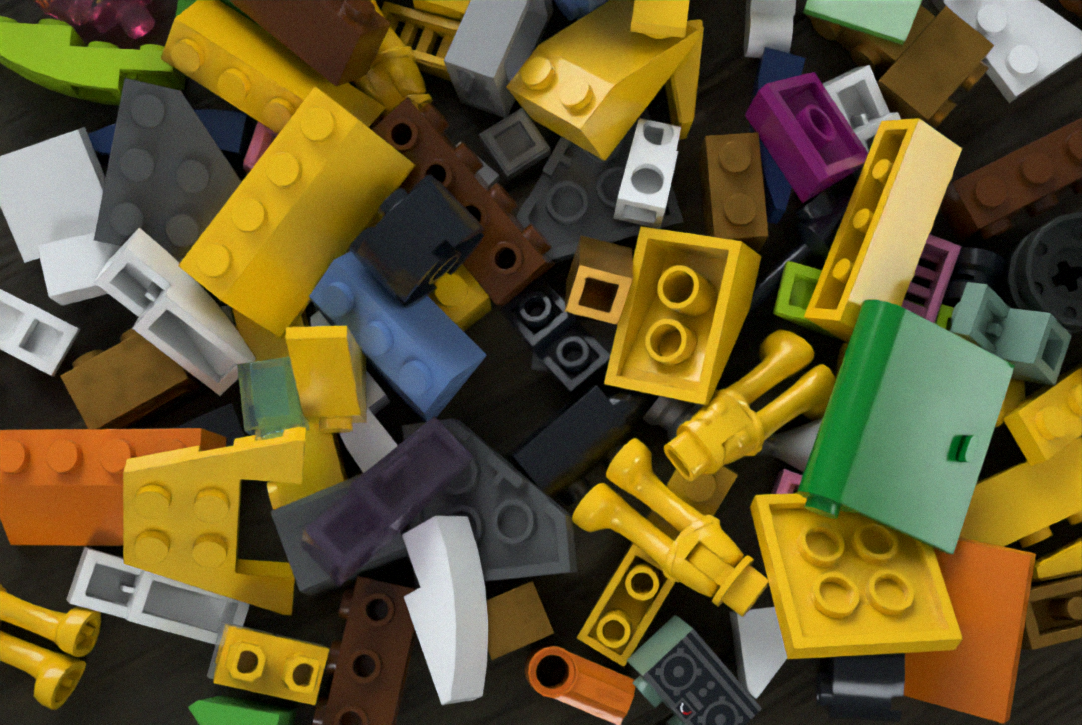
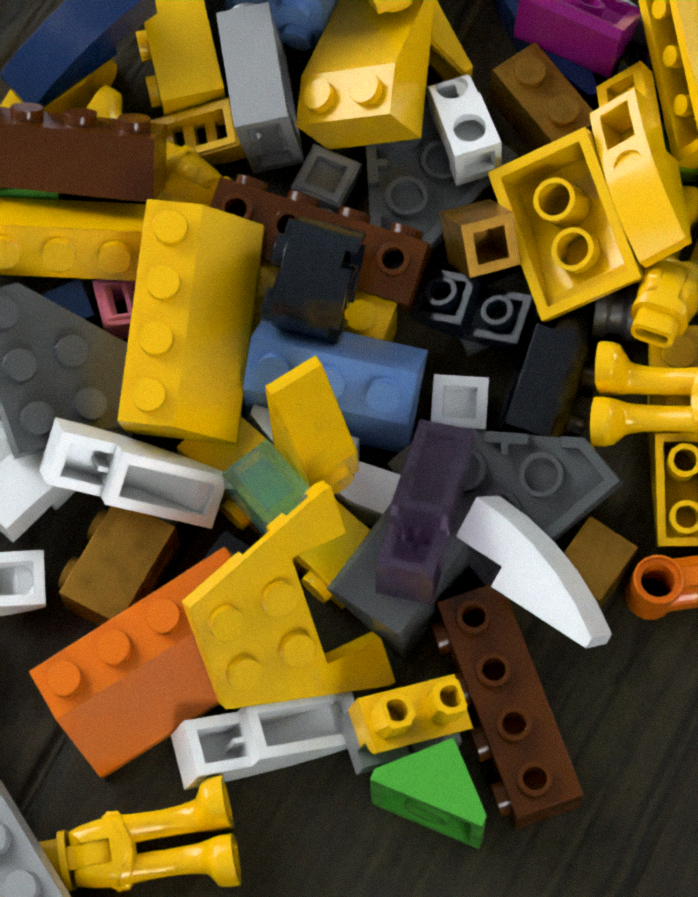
camera: 25 degrees left, 10 degrees down
none -> white plate [430,374,489,432]
none -> yellow slope [589,60,692,268]

